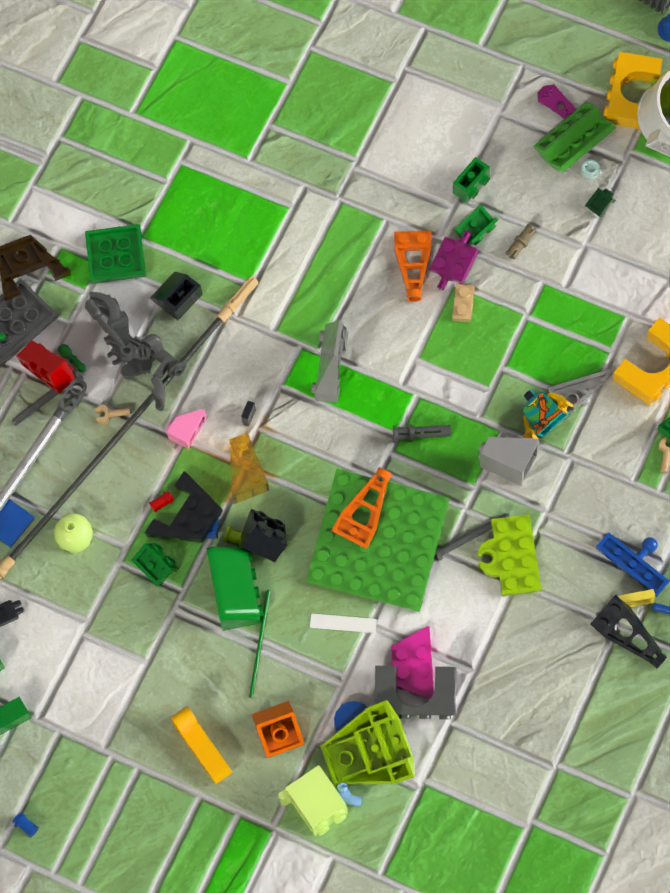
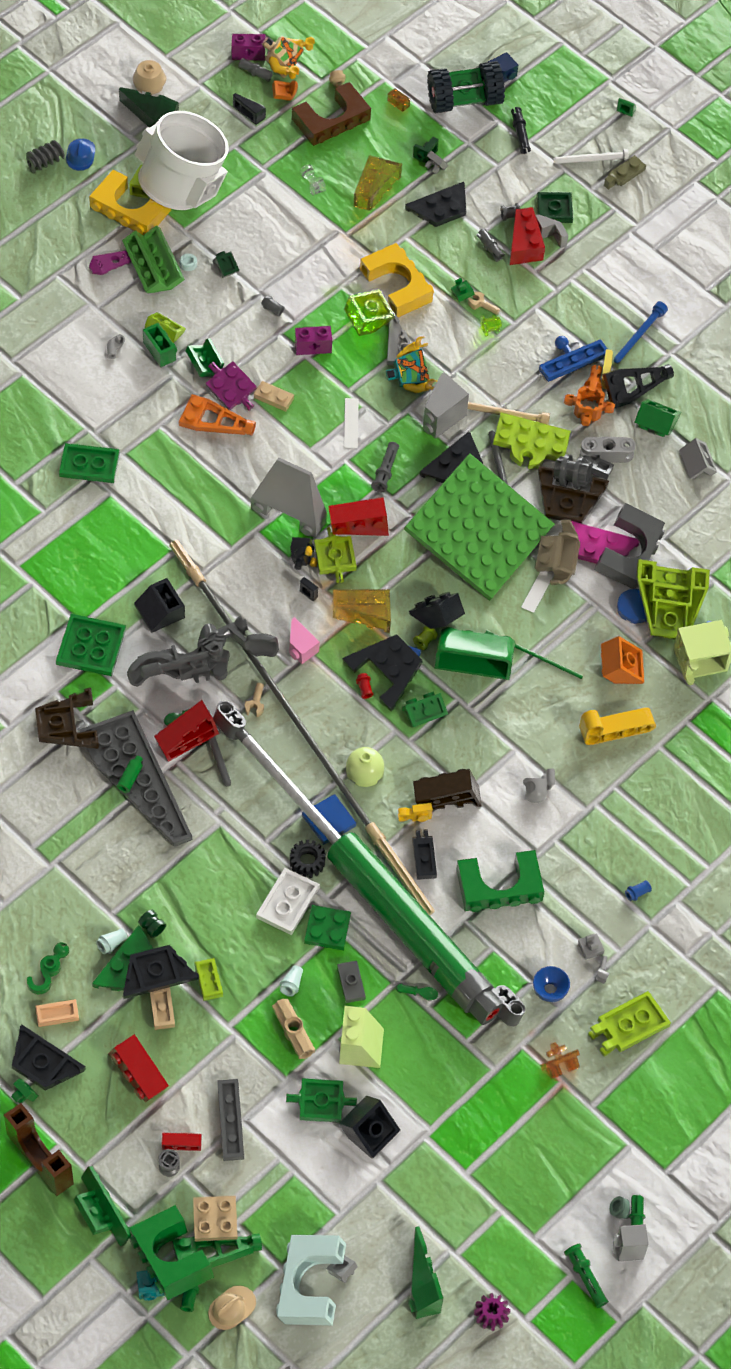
camera: 80 degrees left, 10 degrees down
orange plate [332,467,392,549] -> none
dark tan pin [505,224,537,260] -> none
none -> green plate [59,443,120,483]
none -> light grey arm [107,334,125,359]
none -> lime slope [145,312,186,343]
none -> dark grey pin [261,296,285,316]
none -> black piece [290,537,317,570]
none -> magenta brick [295,326,332,355]
none -> lime plate [314,527,357,583]
none -> red wedge [328,497,389,536]
none -> clear neon green slope [344,289,395,336]
none -> white sticker [344,398,359,448]
none -> yellow plate [398,803,433,822]
none -> dark brown wedge [413,769,482,809]
none -> black wing [420,431,483,483]
none -> tan piece [467,402,550,425]
none -> clear neon green brick [480,314,502,337]
none -> light grey piece [523,769,555,803]
none -> dark tan plate [535,520,580,585]
none -> dark brown wing [538,466,609,524]
none -> dark grey piece [554,454,592,489]
none -> orange piece [564,365,615,426]
none -> light grey piece [579,437,636,463]
none -> dark grey plate [583,455,614,480]
none -> green slope [634,399,681,437]
none -> light grey panel [679,438,717,479]

